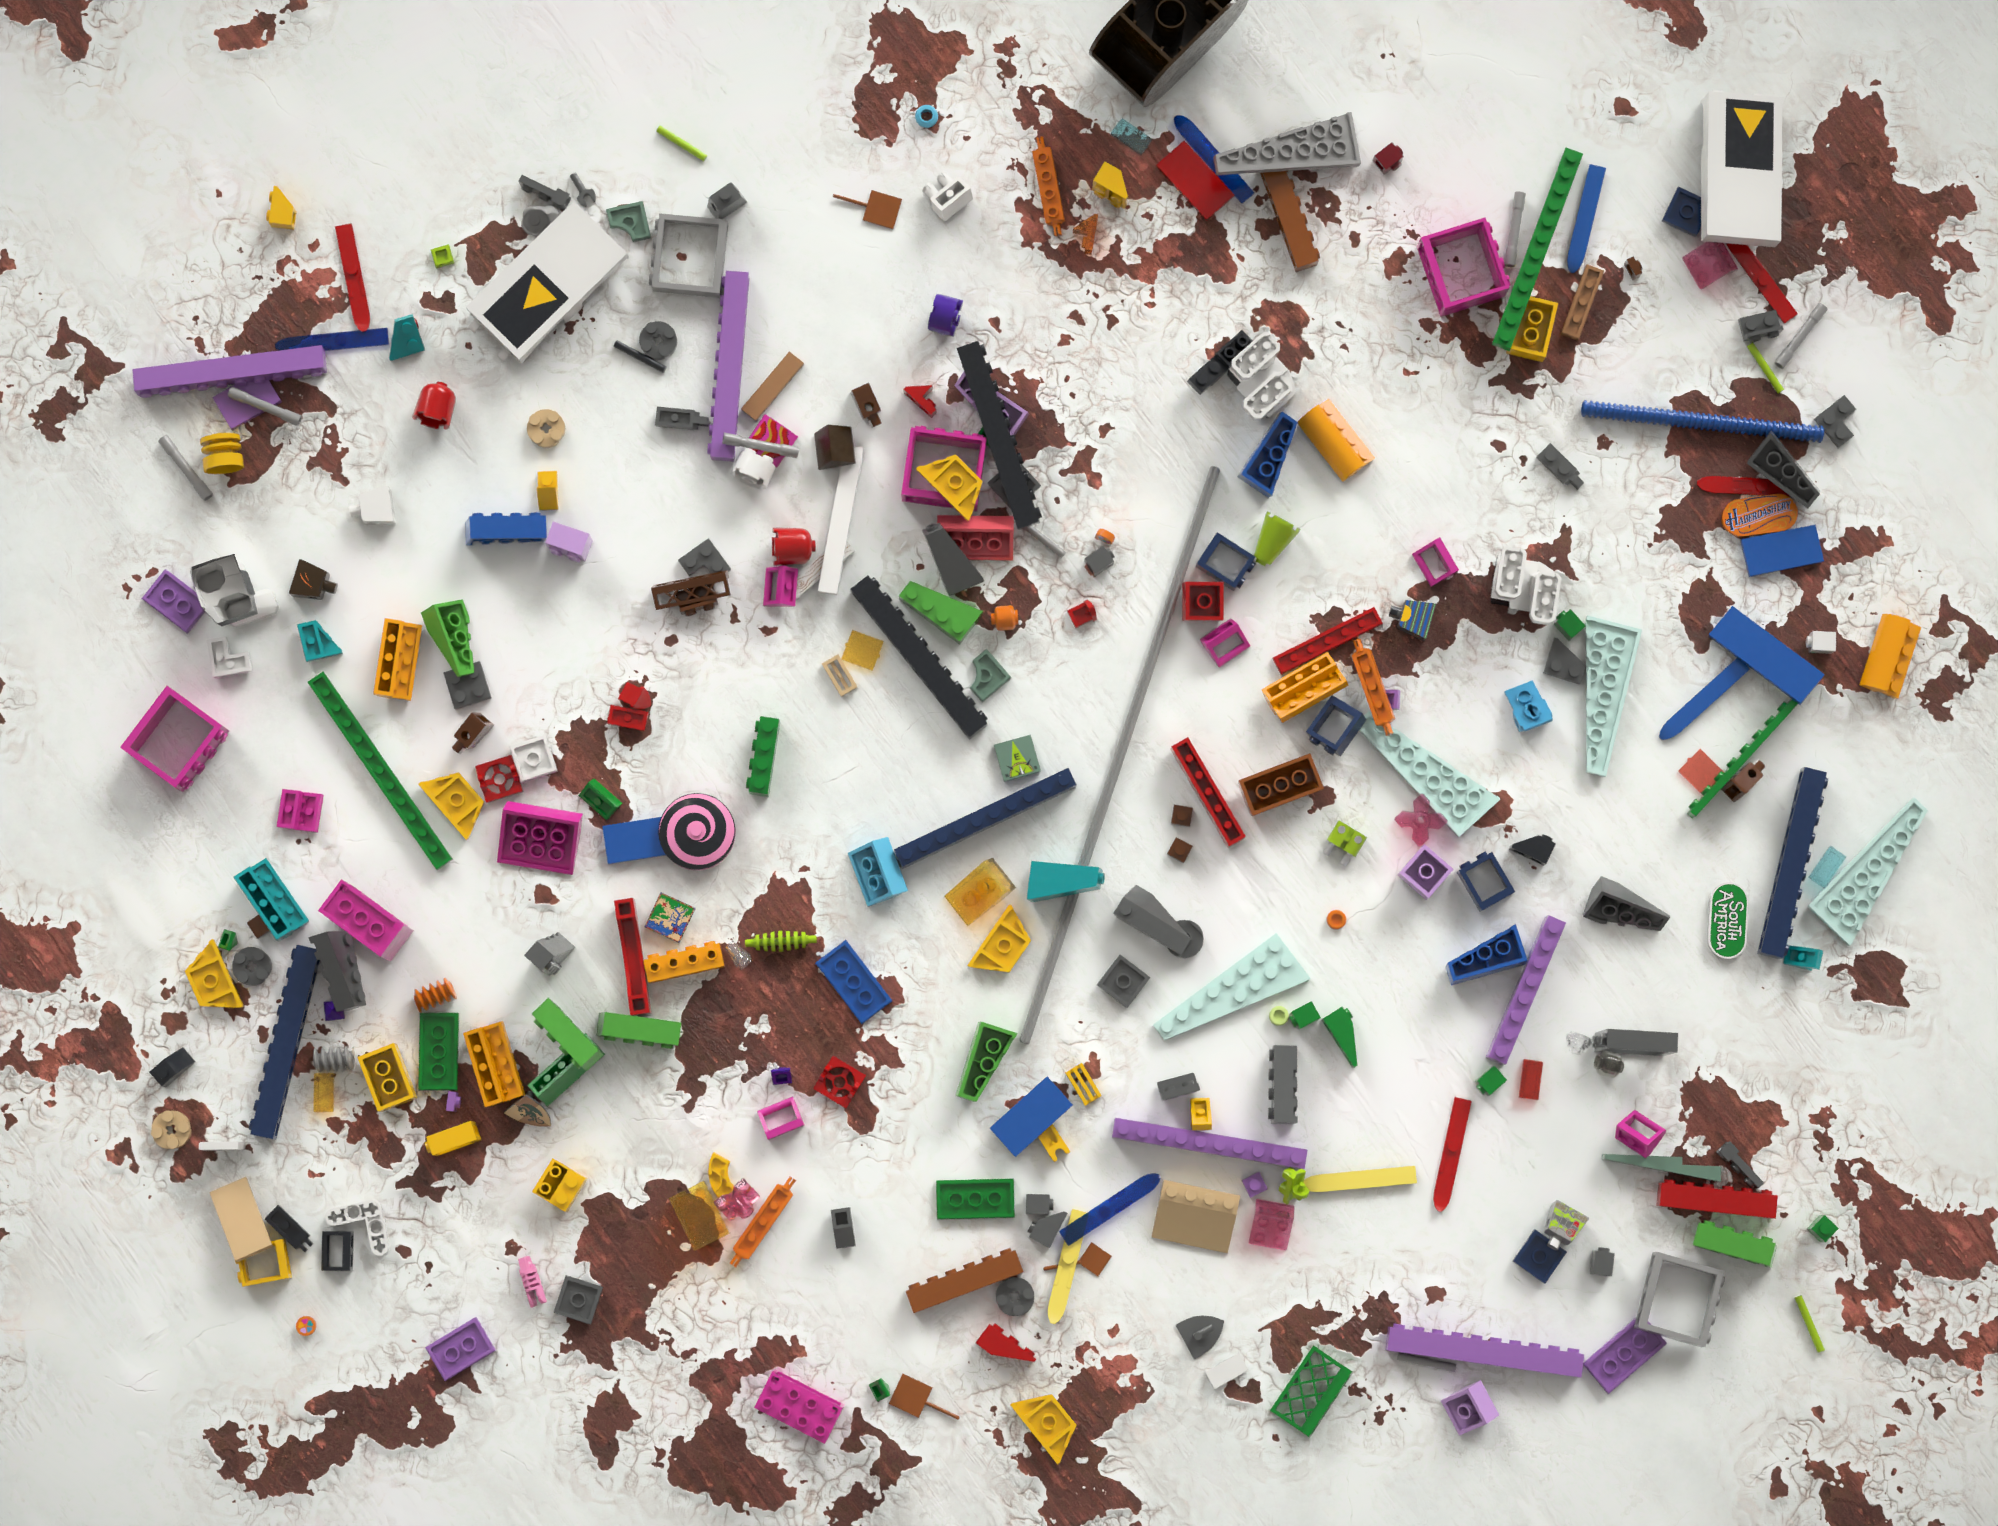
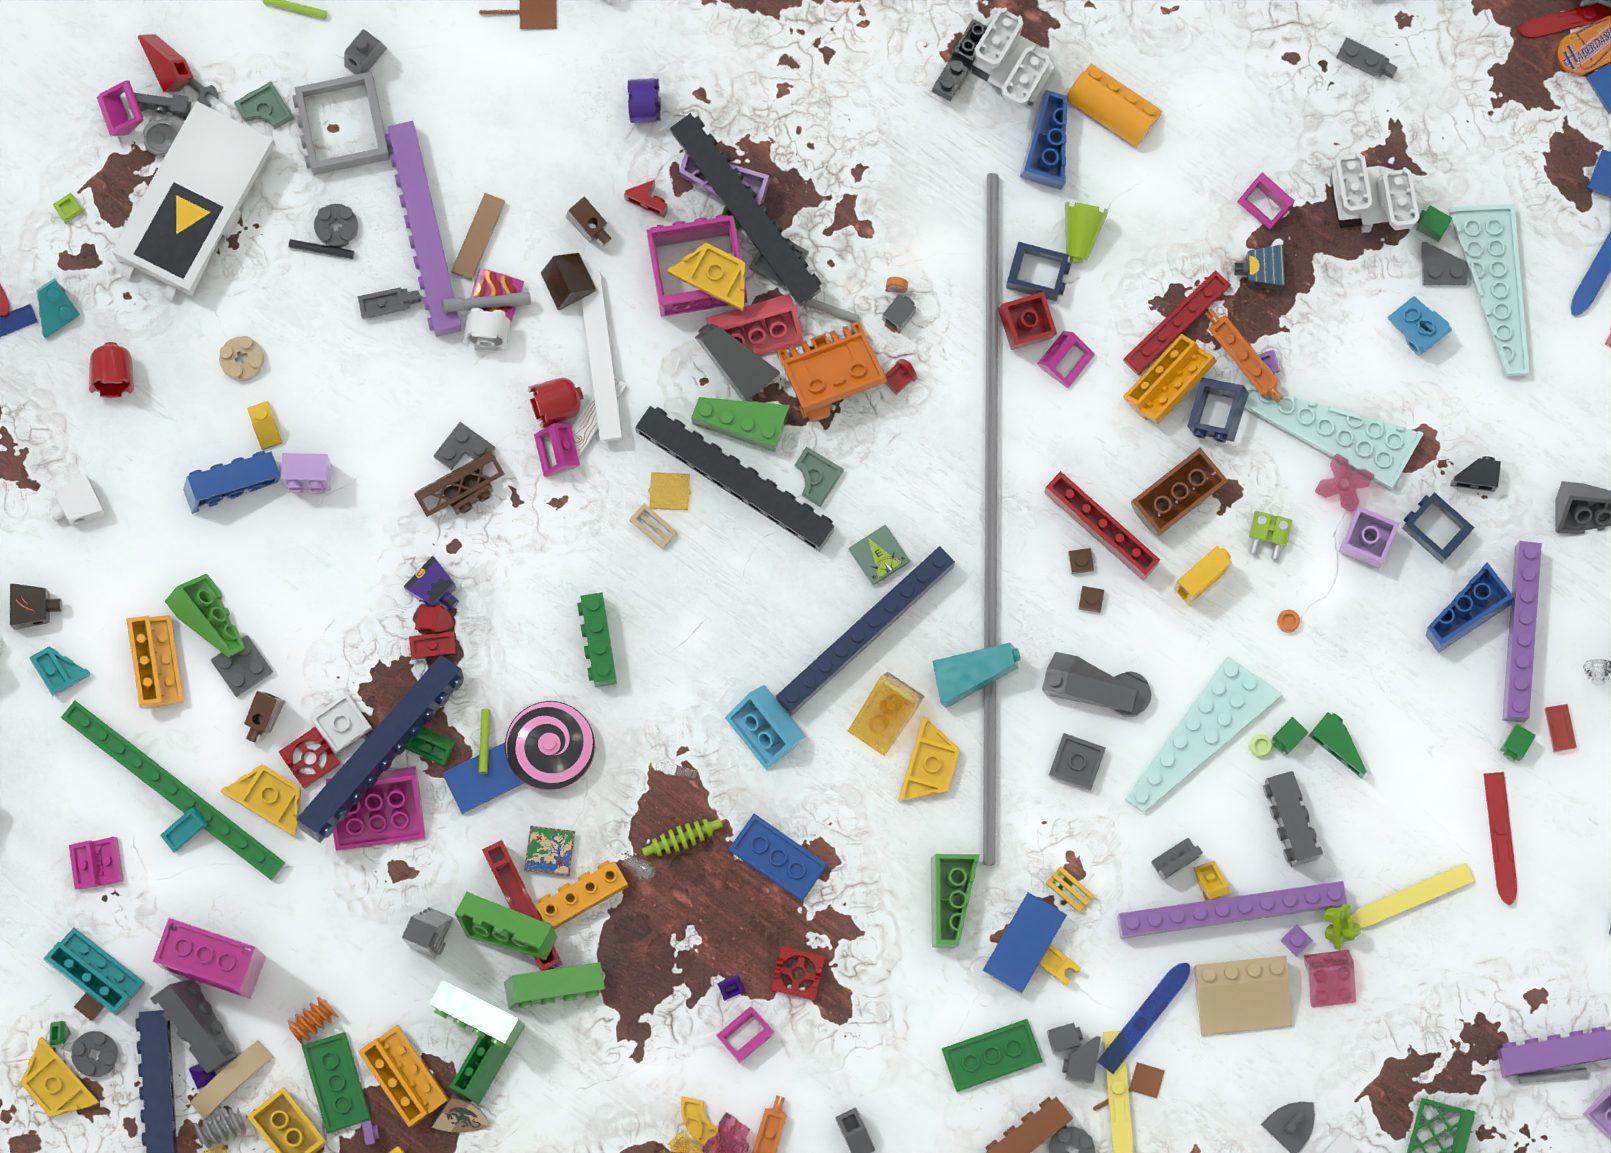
camera: 15 degrees left, 5 degrees down
none -> dark pink tile [96,80,144,136]
none -> red slope [137,34,194,93]
none -> teal tile [160,806,208,853]
none -> tan slope [190,1041,274,1119]
none -> dark blue brick [296,655,464,843]
none -> dark purple torso [403,556,459,611]
none -> bright green wedge [455,892,558,960]
none -> lime piece [478,709,490,775]
none -> clear animal [655,761,697,778]
none -> orange hinge [777,321,887,413]
none -> yellow window [1174,546,1232,606]

